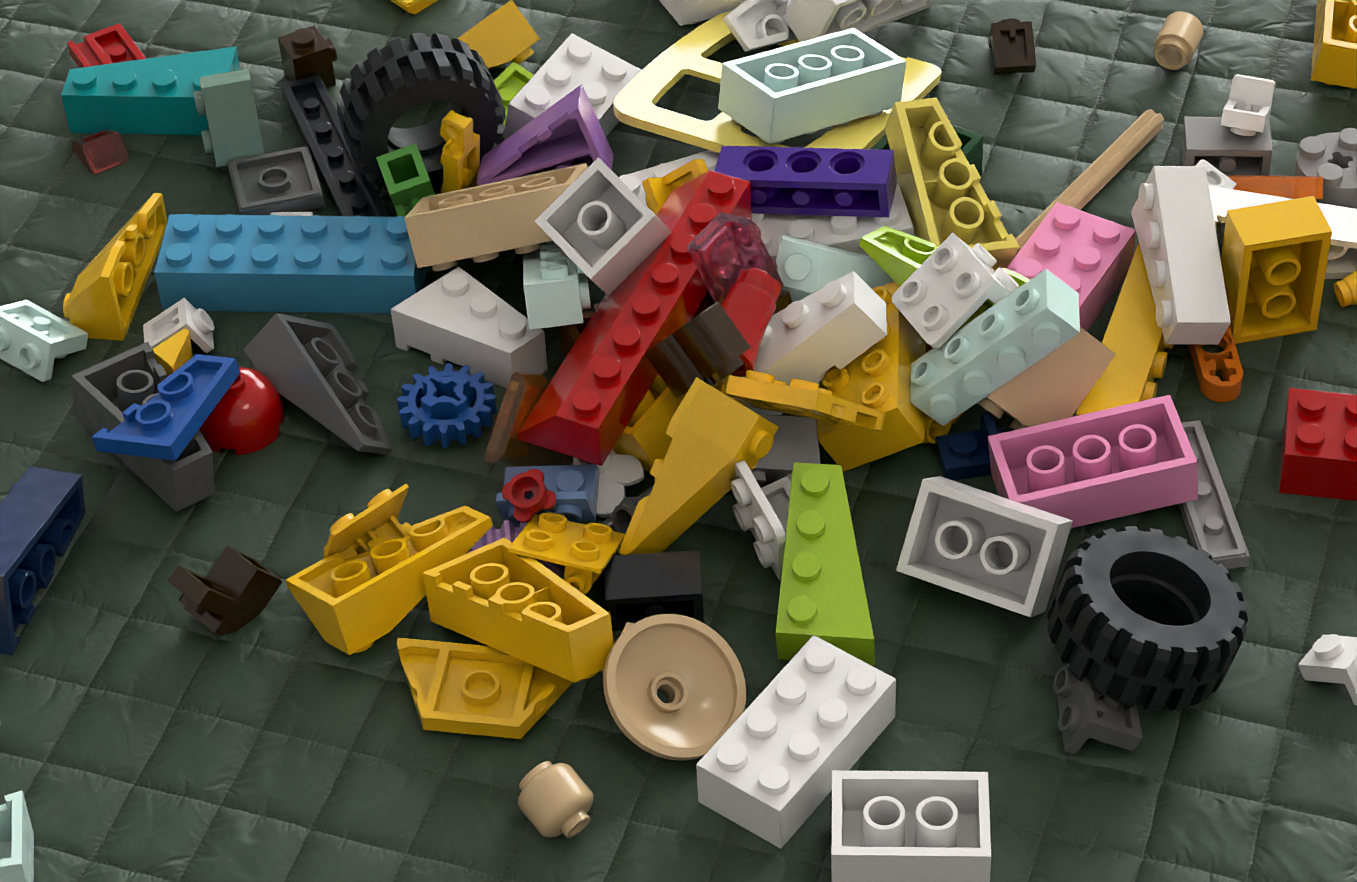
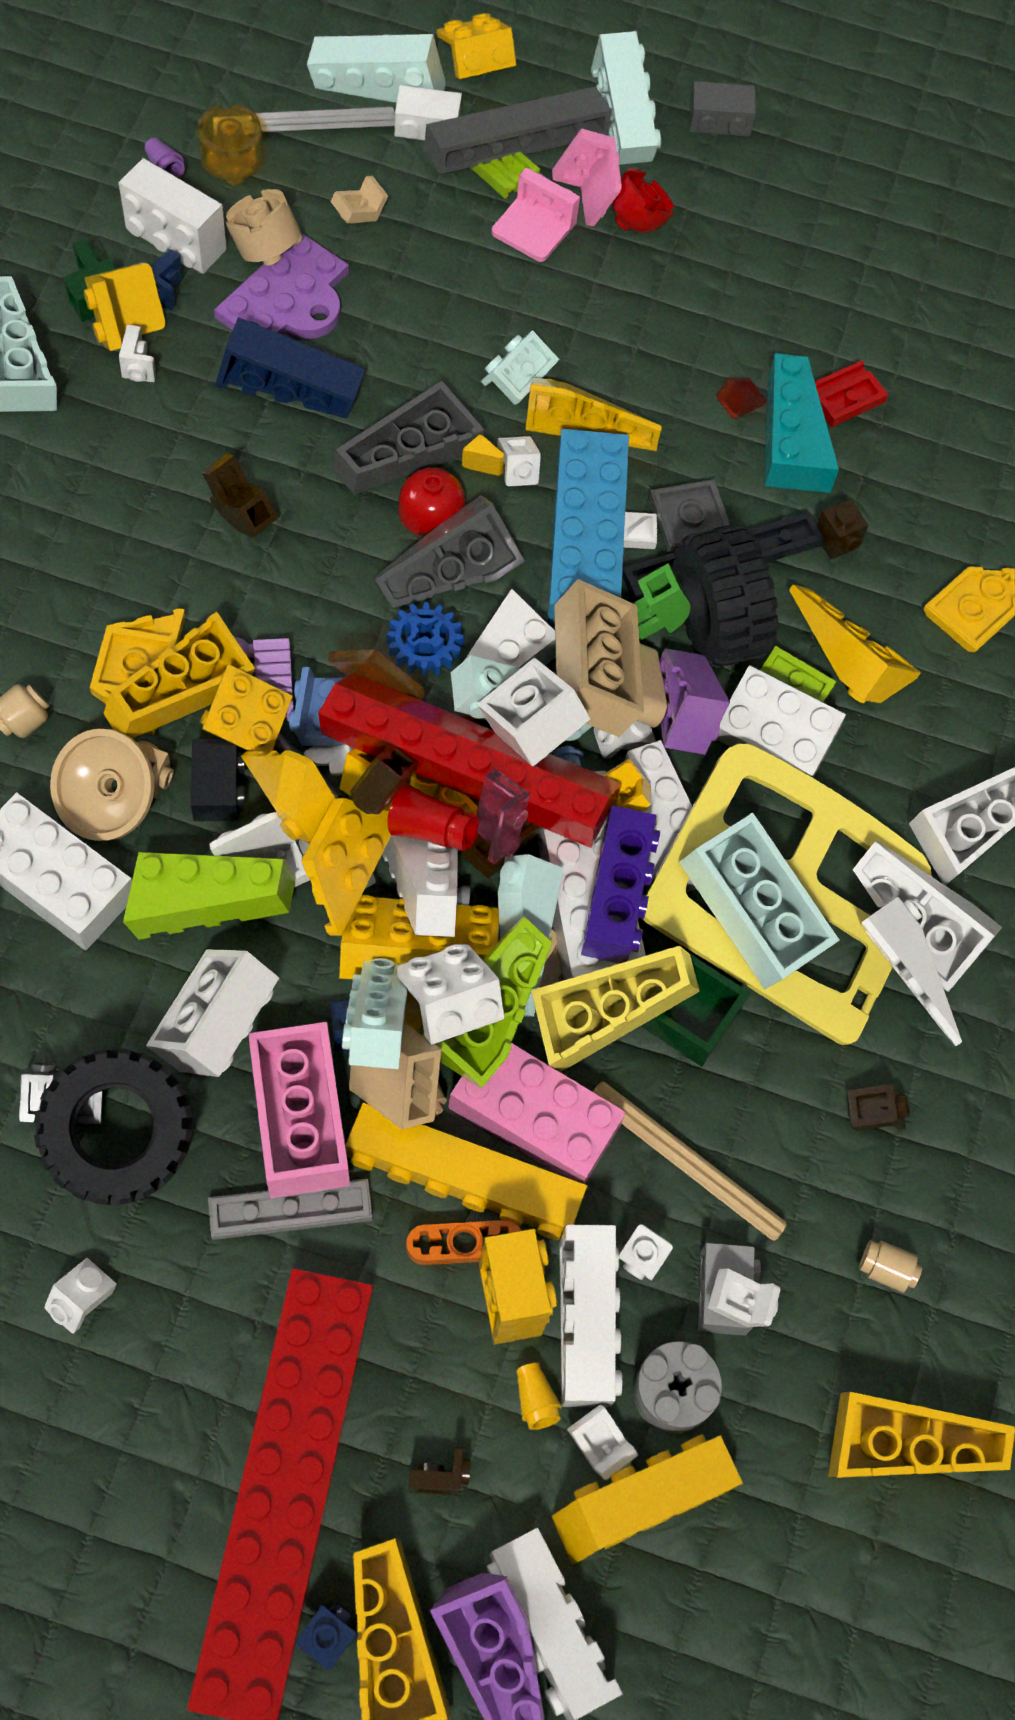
camera: 80 degrees right, 20 degrees up
blue wing [91,354,241,461] -> none
sand green brick [193,69,265,167] -> none
yellow wedge [285,506,493,655] -> none
yellow hinge [322,483,411,560] -> none
yellow hinge [440,110,480,193] -> none
red plate [501,469,557,523] -> none
white wedge [1131,166,1231,345] -> none
orange beam [1226,175,1323,199] -> none

